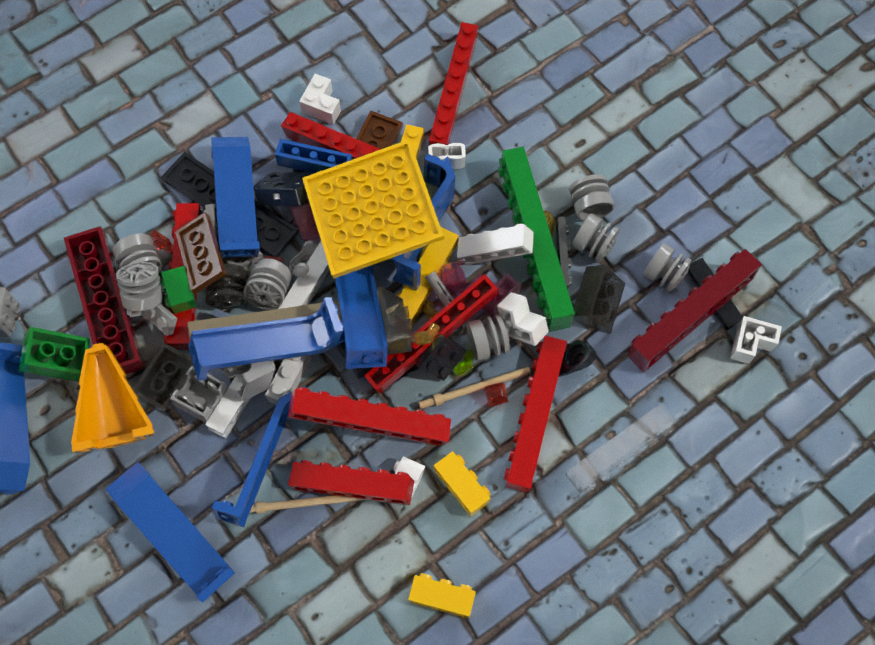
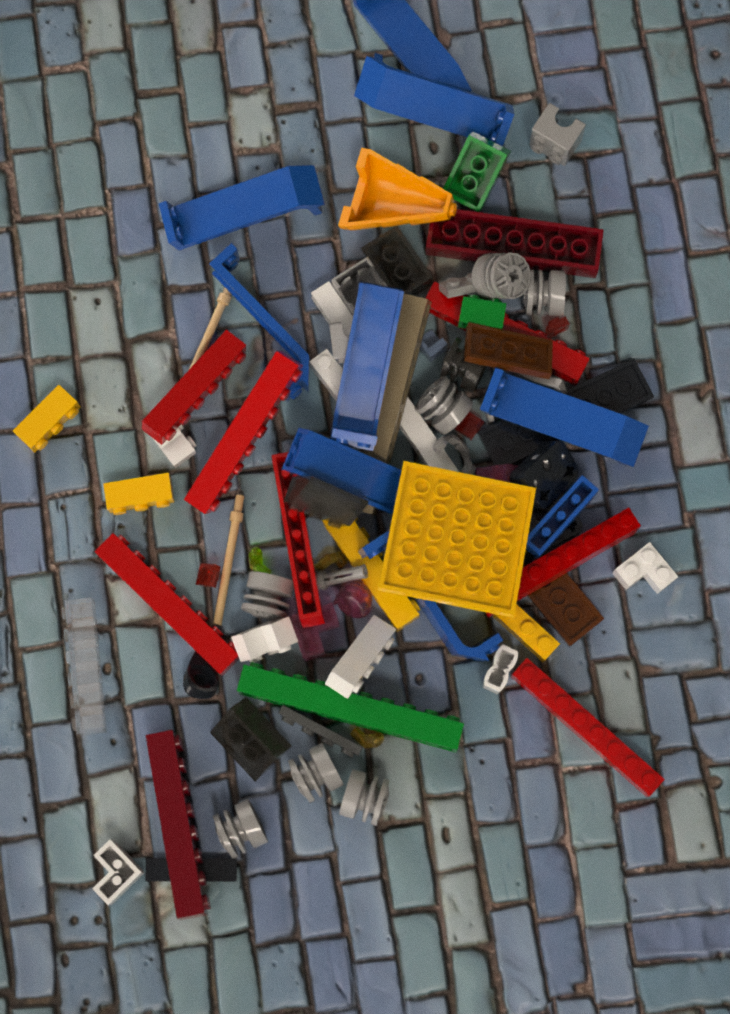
camera: 125 degrees right, 10 degrees up
clear yellow arm [414,322,440,345] -> none
black plate [416,334,468,381] -> none

